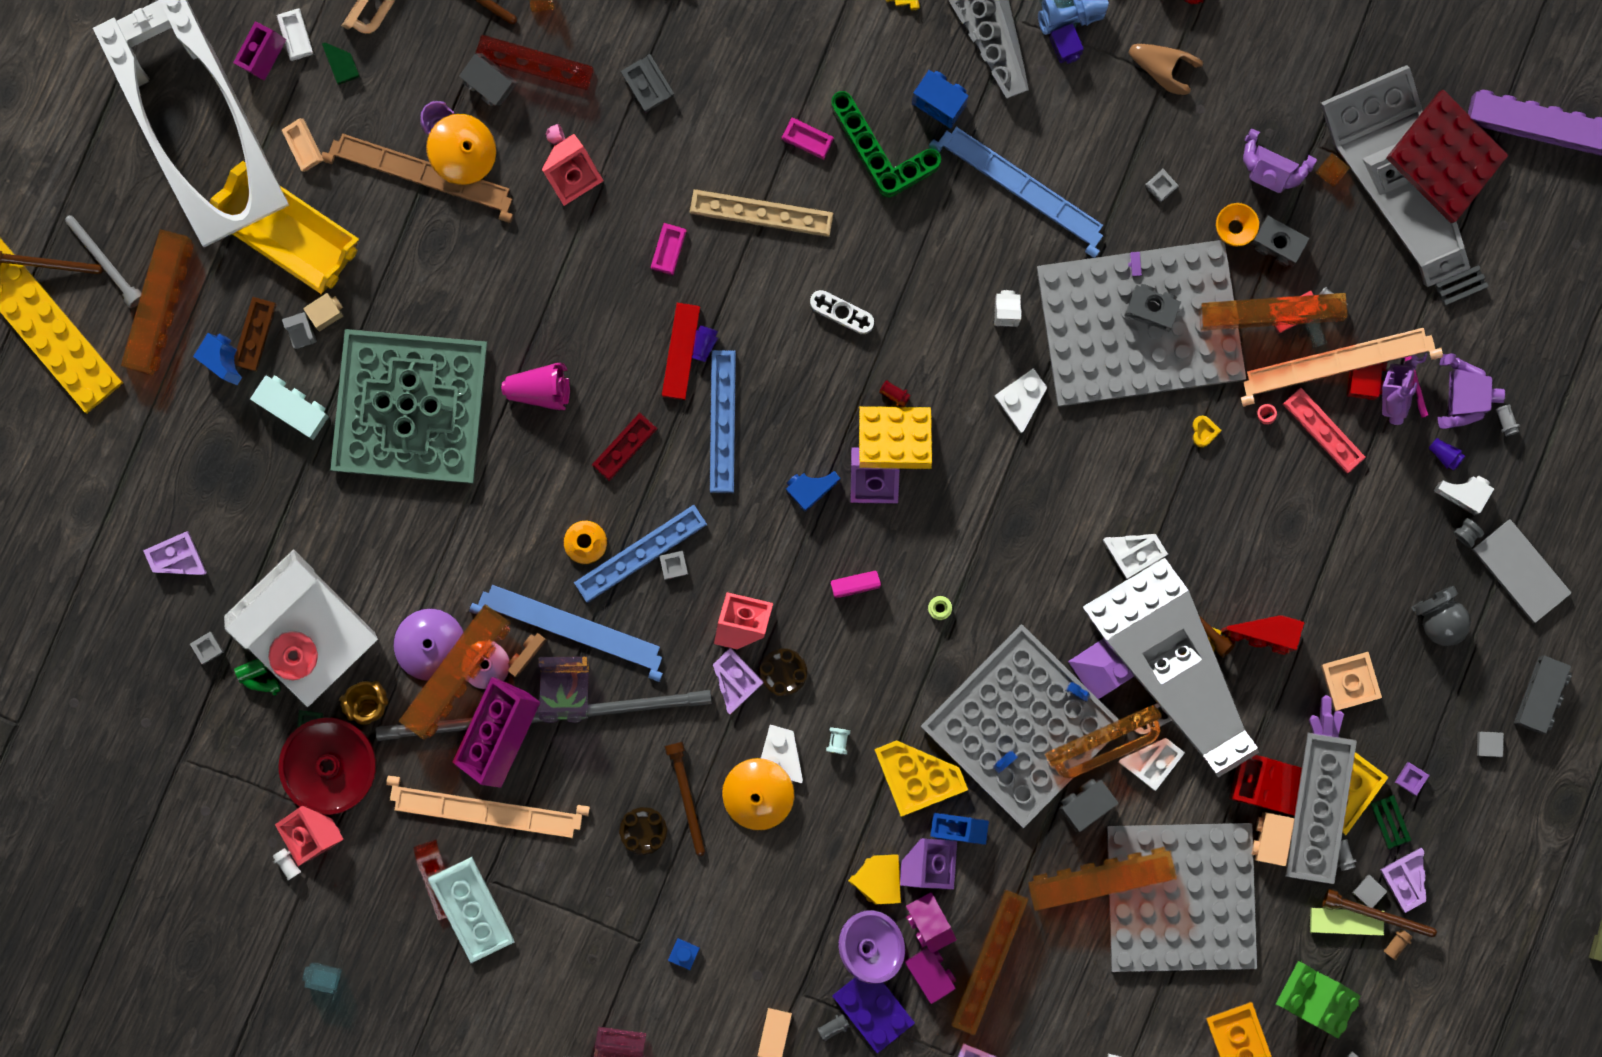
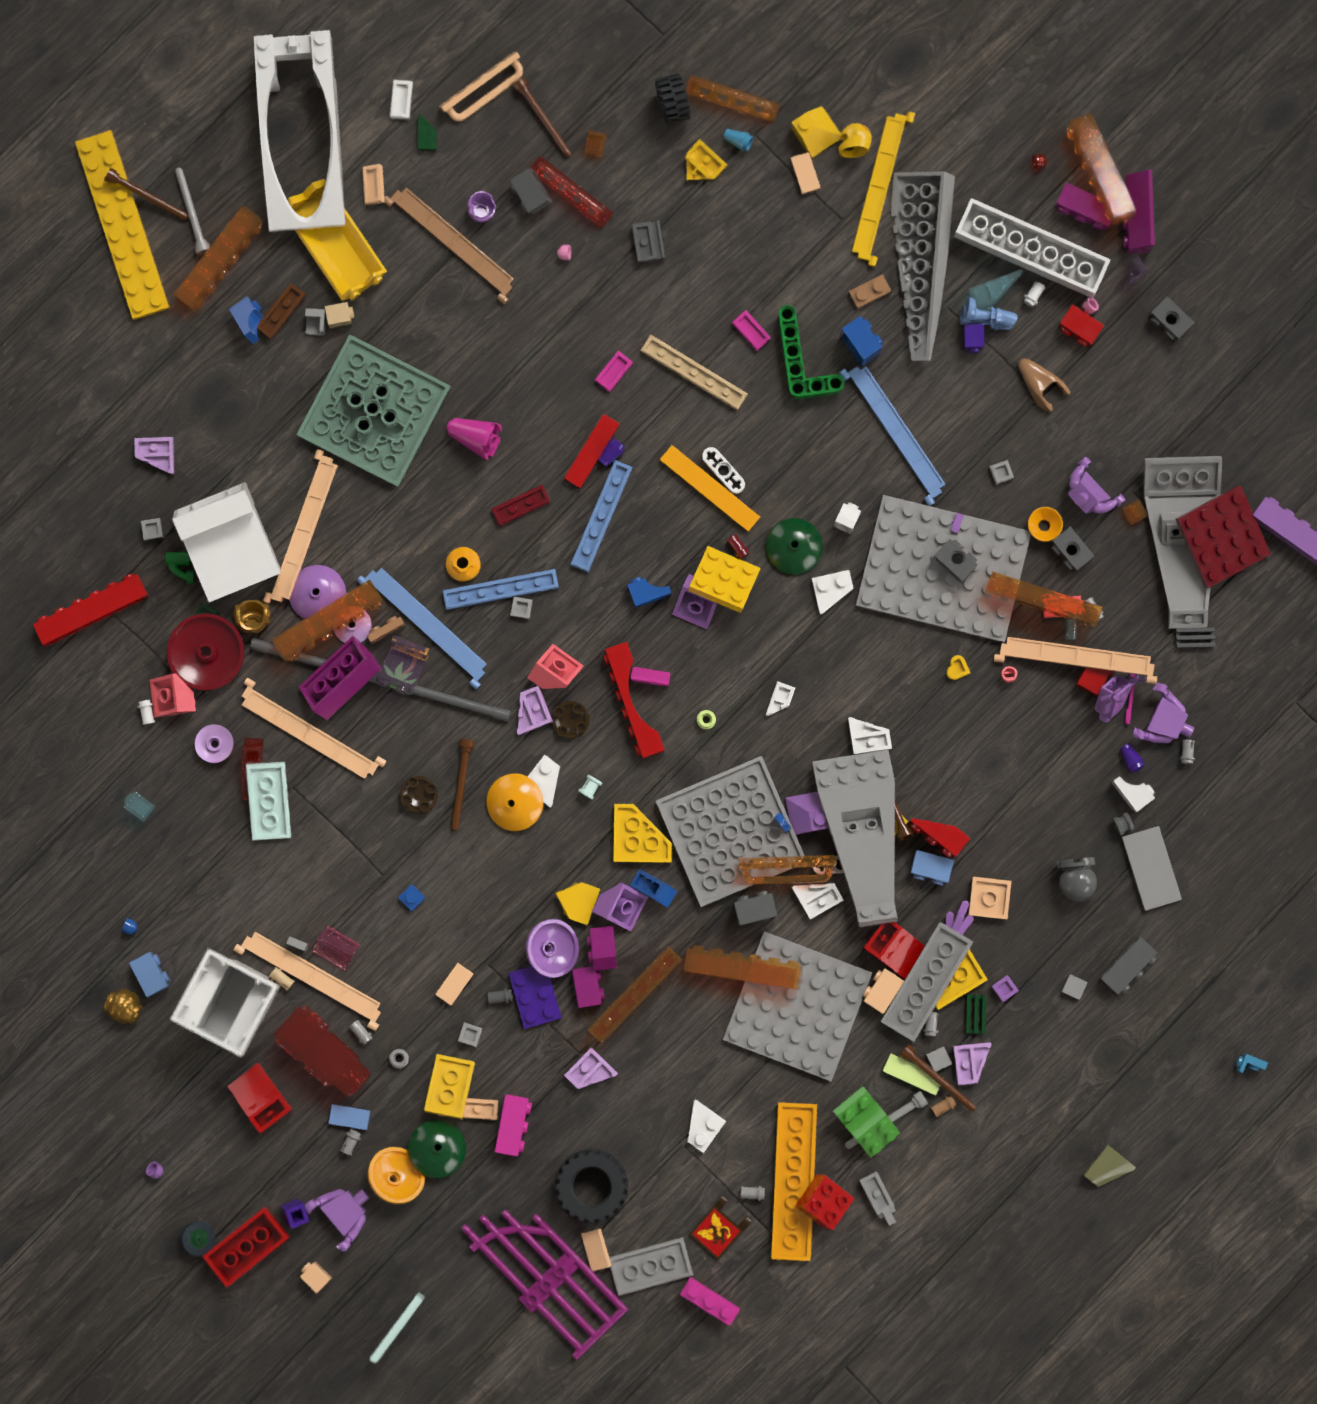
camera: 20 degrees right, 0 degrees up
magenta brick [233,21,287,81] -> none
light aqua brick [250,375,329,440] -> none
coral plate [268,631,318,681] -> none
light orange dish [426,114,496,185] -> none
coral slope [542,134,603,206] -> none
blue tile [993,751,1017,774] -> none
coral tile [1282,388,1366,474] -> none
none -> red brick [33,573,149,647]
none -> lavender dish [195,724,233,763]
none -> light nougat piece [263,449,338,604]
none -> red arch [603,642,665,759]
none -> light orange tile [660,445,760,532]
none -> dark green dish [766,518,823,575]
none -> white tile [766,681,795,716]
none -> light grey piece [845,1091,928,1149]
none -> medium nougat plate [849,274,891,309]
none -> medium blue brick [910,850,954,886]

